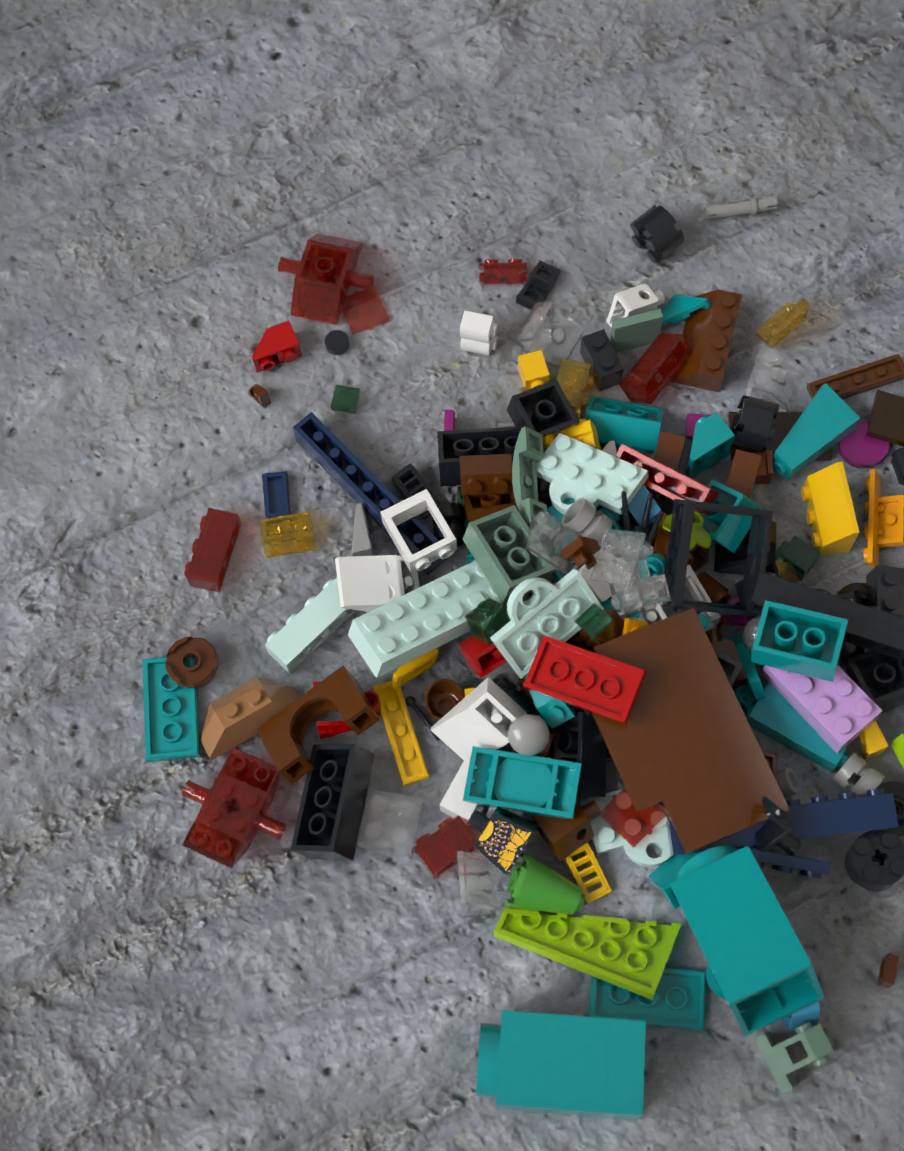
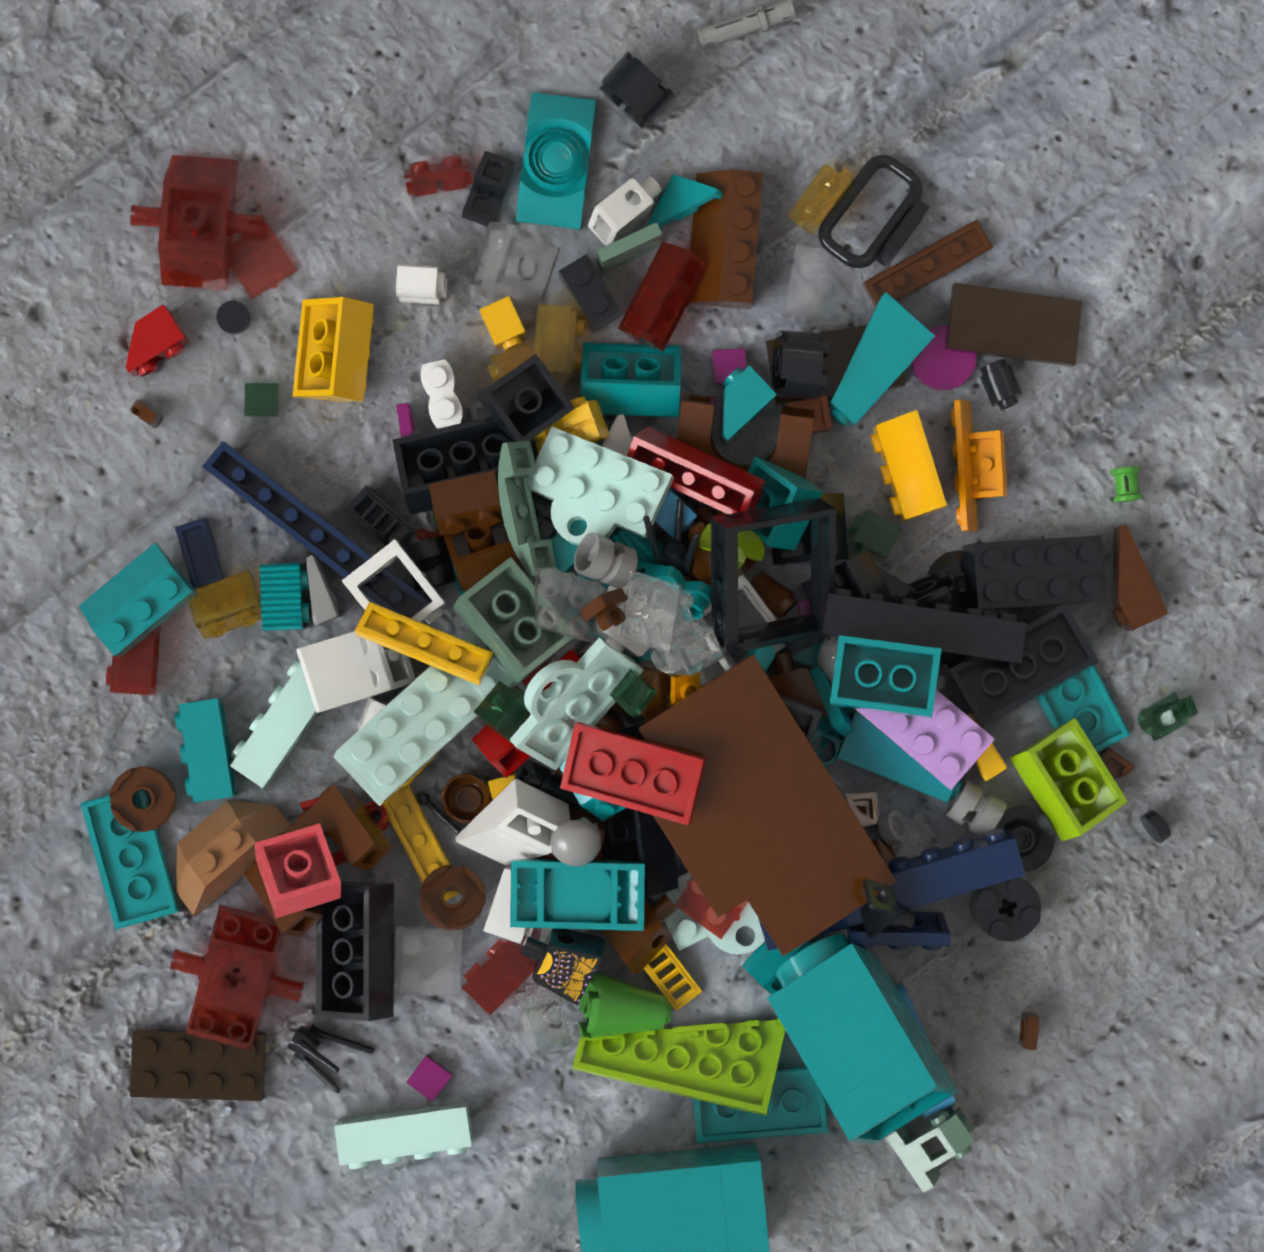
camera: 20 degrees left, 20 degrees up
none -> teal slope [79,542,198,657]
none -> dark brown plate [130,1029,266,1101]
none -> teal brick [175,698,238,803]
none -> coral brick [255,823,341,918]
none -> teal brick [260,563,311,631]
none -> black plant [287,1025,374,1093]
none -> yellow slope [292,297,374,402]
none -> light aqua brick [334,1102,474,1169]
none -> yellow tile [355,601,494,686]
none -> magenta tile [406,1054,453,1102]
none -> reddish brown tile [420,865,486,931]
none -> white brick [421,359,465,429]
none -> teal slope [516,92,597,230]
none -> black bar [818,155,930,269]

